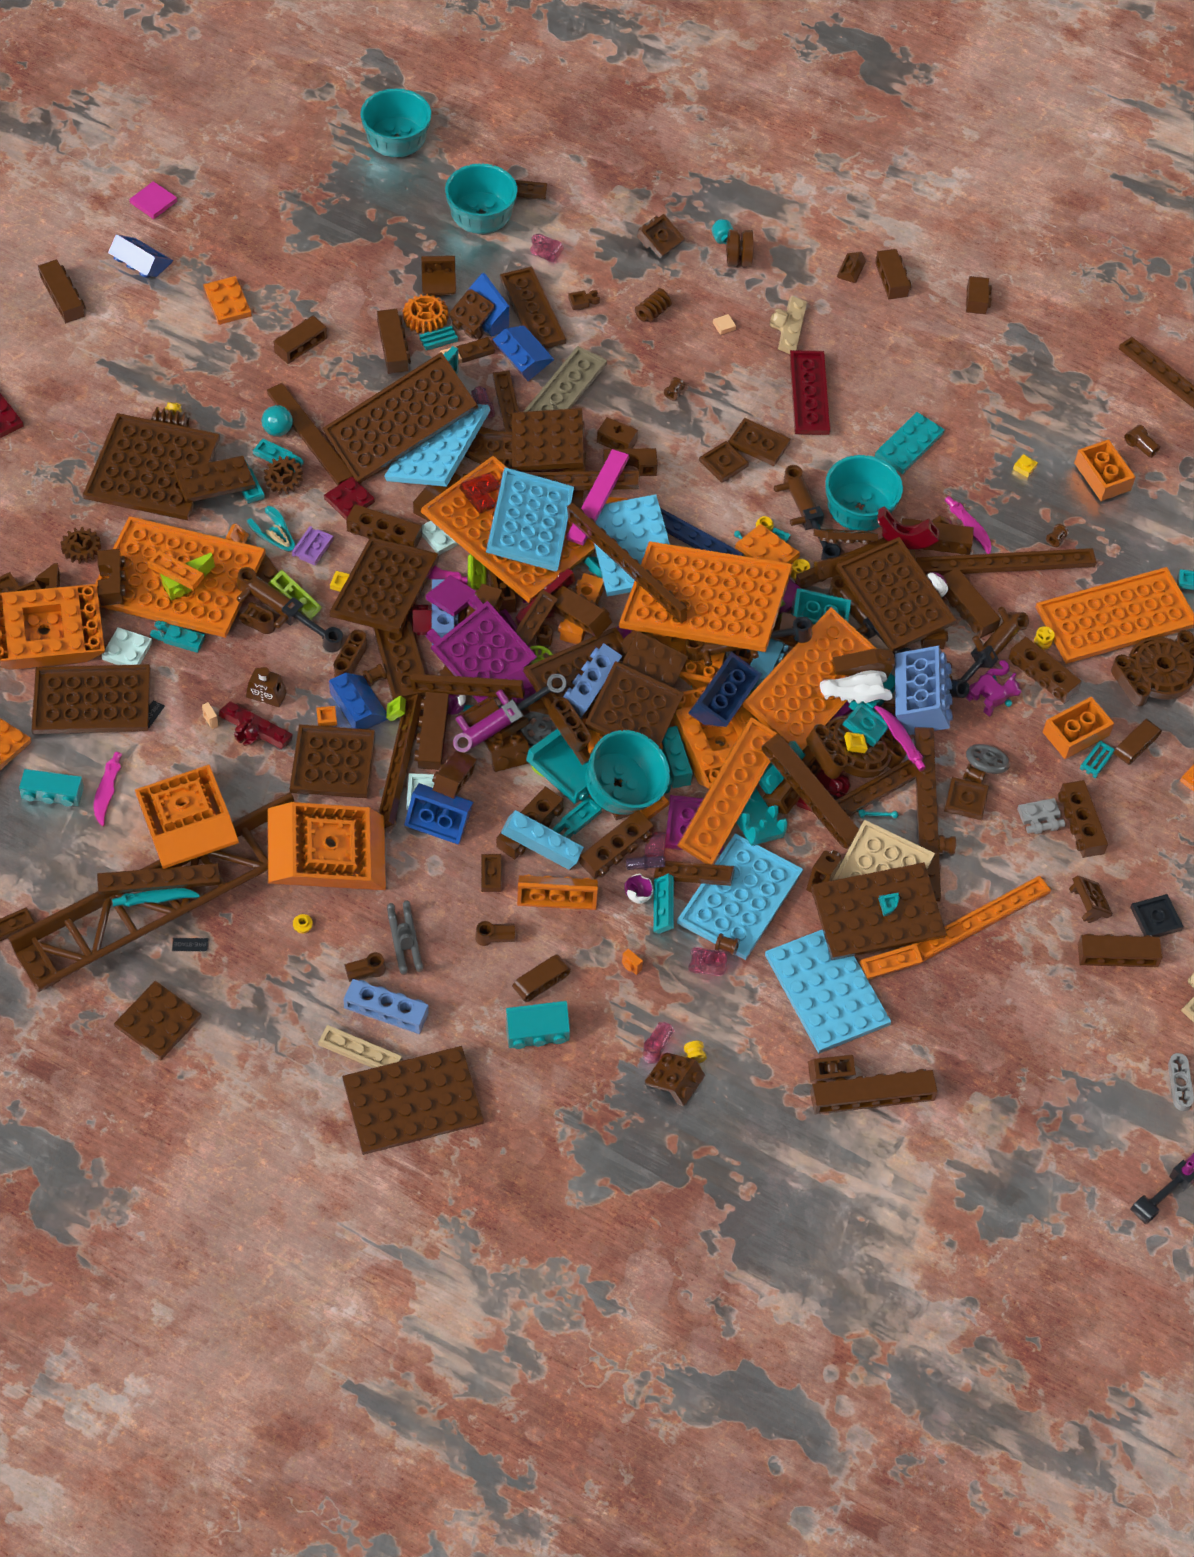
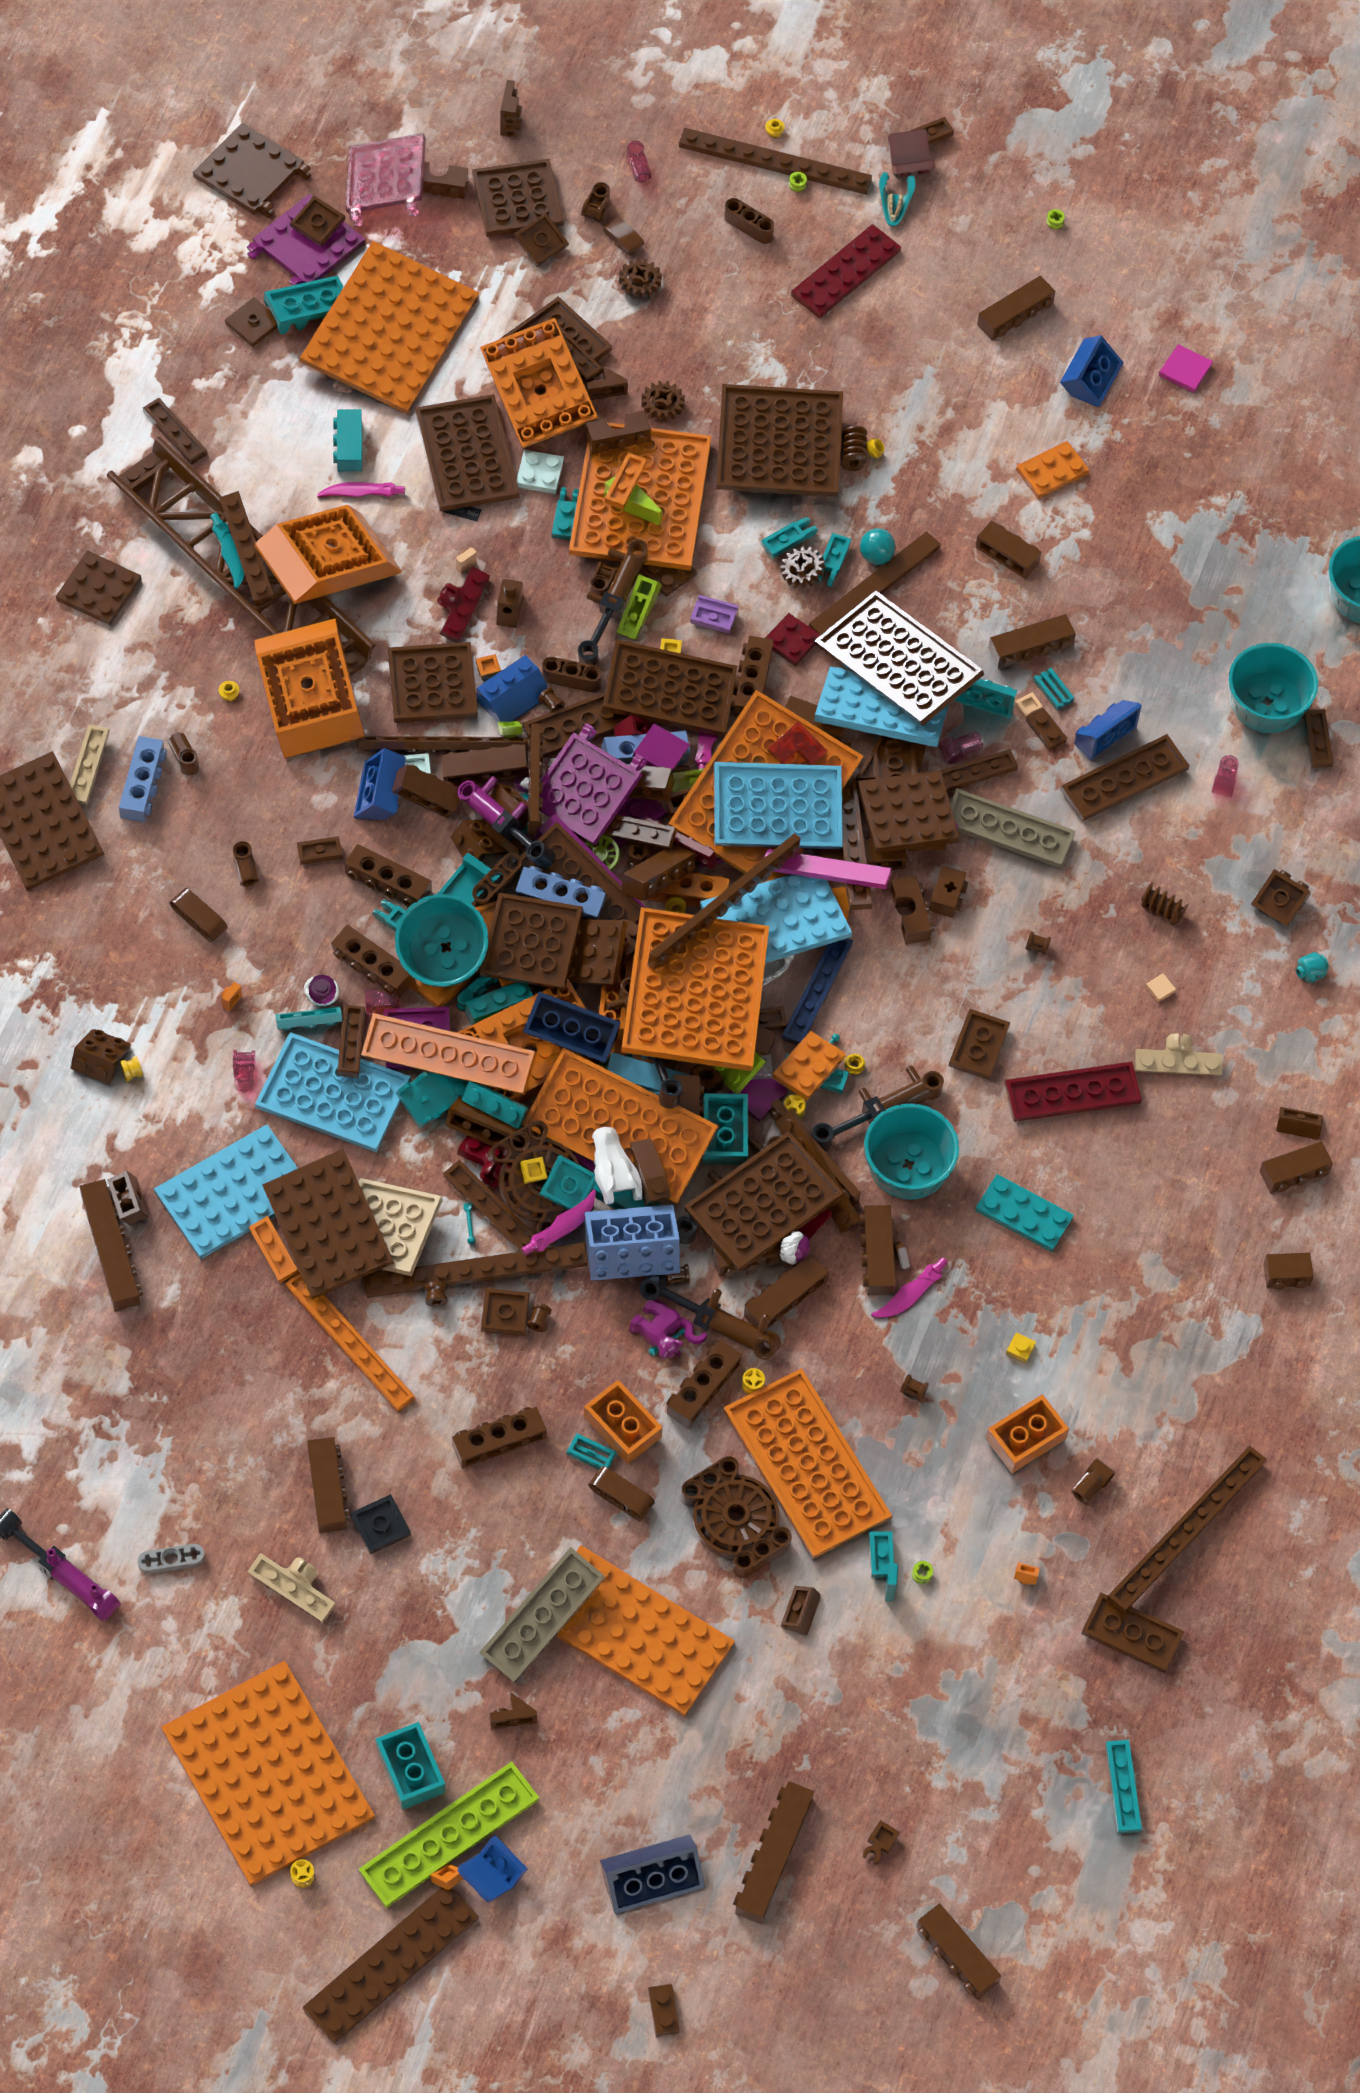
camera: 80 degrees right, 5 degrees up
black sticker [172,938,208,951] -> none
reddish brown plate [174,456,255,503] -> none
orange plate [225,523,249,544] -> none
teal animal [247,506,295,552] -> none
dark grey piece [387,900,424,975] -> none
orange gear [403,293,449,334] -> none
reddish brown bracket [421,256,456,296] -> none
reddish brown bracket [449,289,495,340] -> none
blue slope [493,325,554,381] -> none
medium azure brick [501,810,584,870] -> none
teal slope [505,1001,570,1049] -> none
orange slope [517,874,598,910] -> none
reddish brown plate [568,290,600,310] -> none
clear purple axle [626,855,666,870] -> none
clear pink piece [643,1022,675,1064] -> none
reddish brown plate [699,441,749,483] -> none
reddish brown bush [715,933,740,956] -> none
reddish brown wheel [726,229,753,267] -> none
reddish brown beam [761,734,859,849] -> none
reddish brown torso [806,850,842,893] -> none
reddish brown plate [813,529,878,544] -> none
dark red arch [877,506,939,549] -> none
teal tile [878,892,899,916] -> none
reddish brown plate [916,548,1097,575] -> none
dark grey plate [966,744,1010,774] -> none
light grey plate [1017,798,1065,834] -> none
reddish brown piece [1069,875,1113,923] -> none

